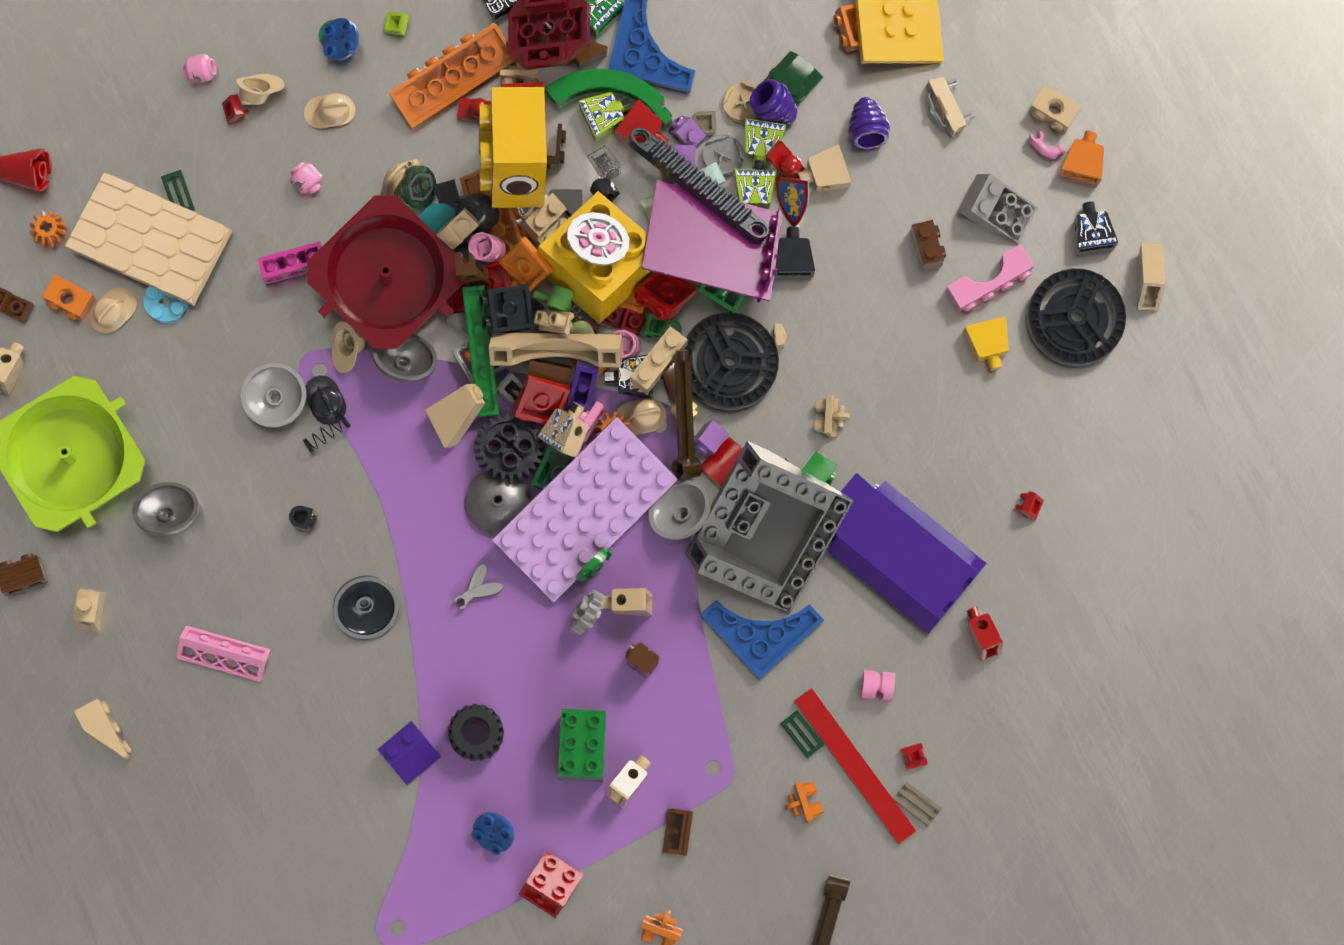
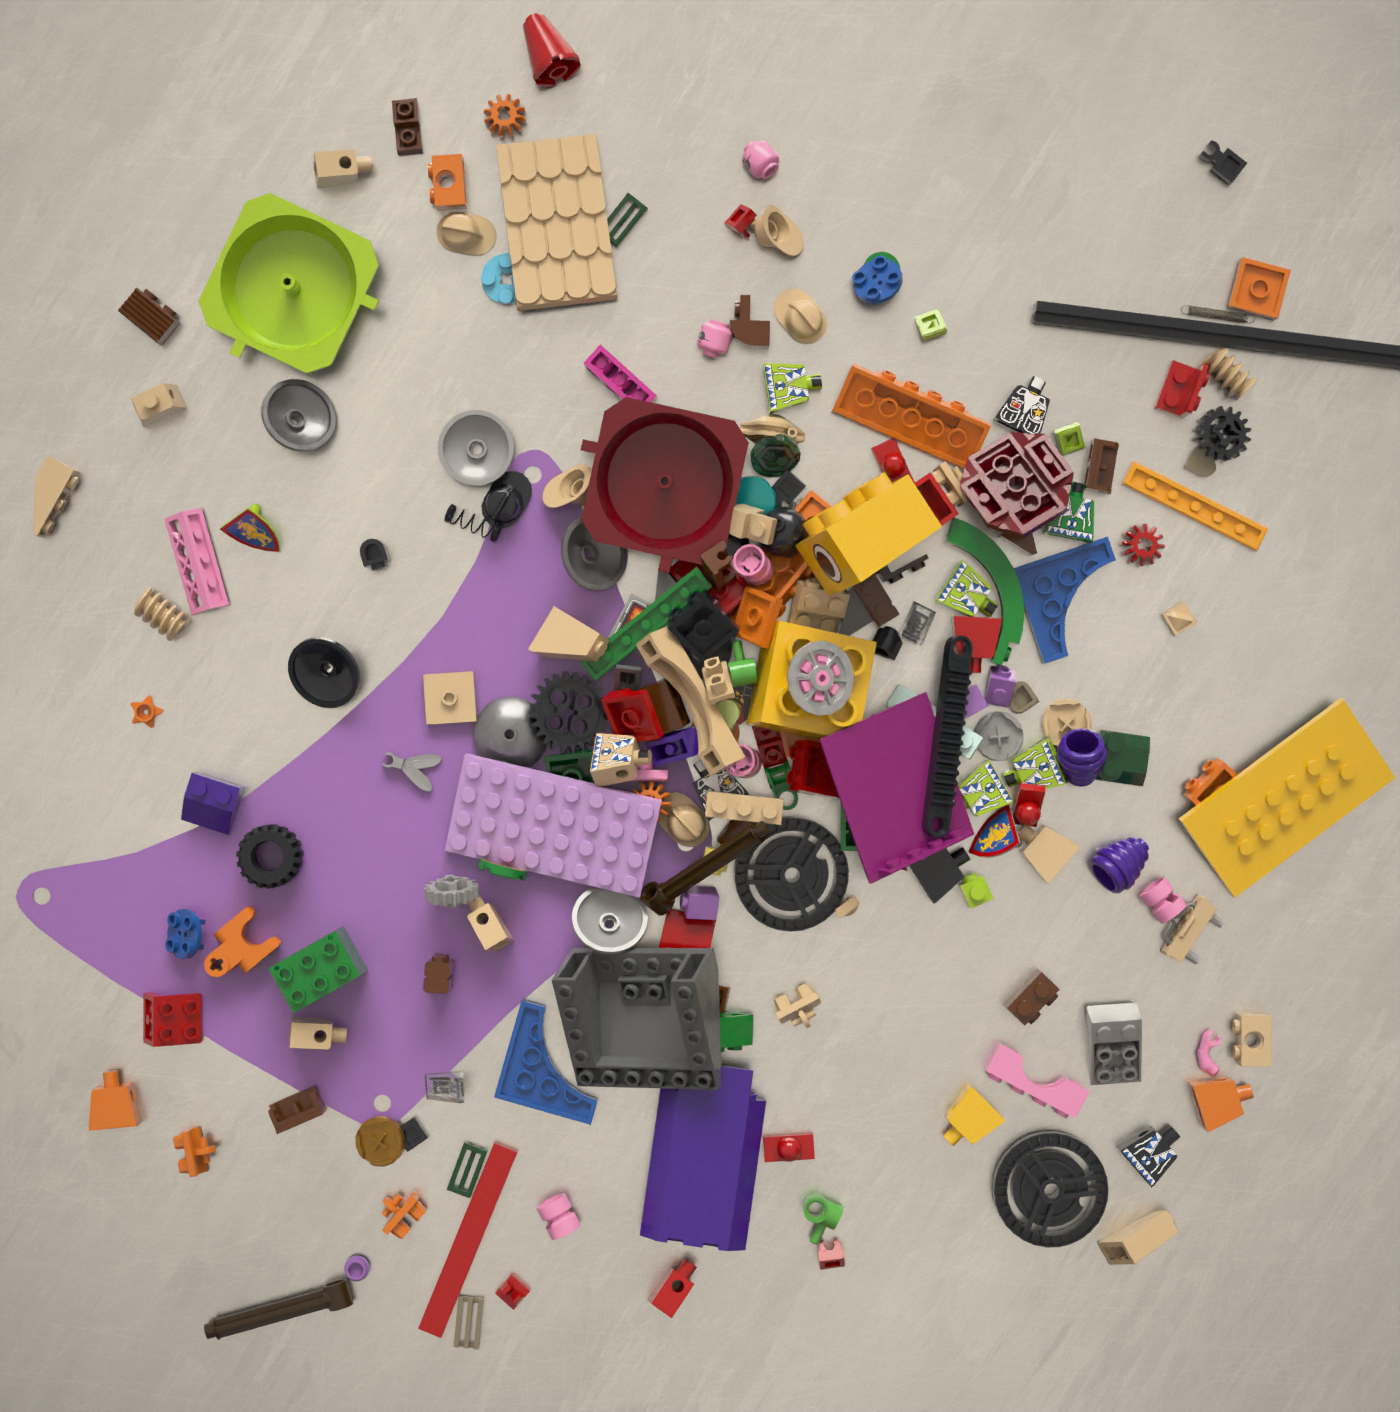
camera: 60 degrees right, 10 degrees up
none -> orange plate [131,695,162,728]
none -> tan piece [134,587,191,641]
none -> orange piece [204,906,282,977]
none -> shield [220,504,280,552]
none -> medium lavender plate [344,1256,370,1281]
none -> pearl gold tile [355,1116,405,1167]
none -> black tile [401,1116,429,1152]
none -> tan plate [423,671,477,725]
none -> clear slope [425,1071,466,1103]
none -> reddish brown brick [729,295,770,349]
none -> torso [763,363,822,414]
none -> red tile [763,1133,815,1162]
none -> bright green piece [802,1193,844,1245]
none -> reddish brown brick [851,573,900,628]
none -> lime brick [958,872,994,909]
none -> bright pink wheel [1139,876,1187,924]

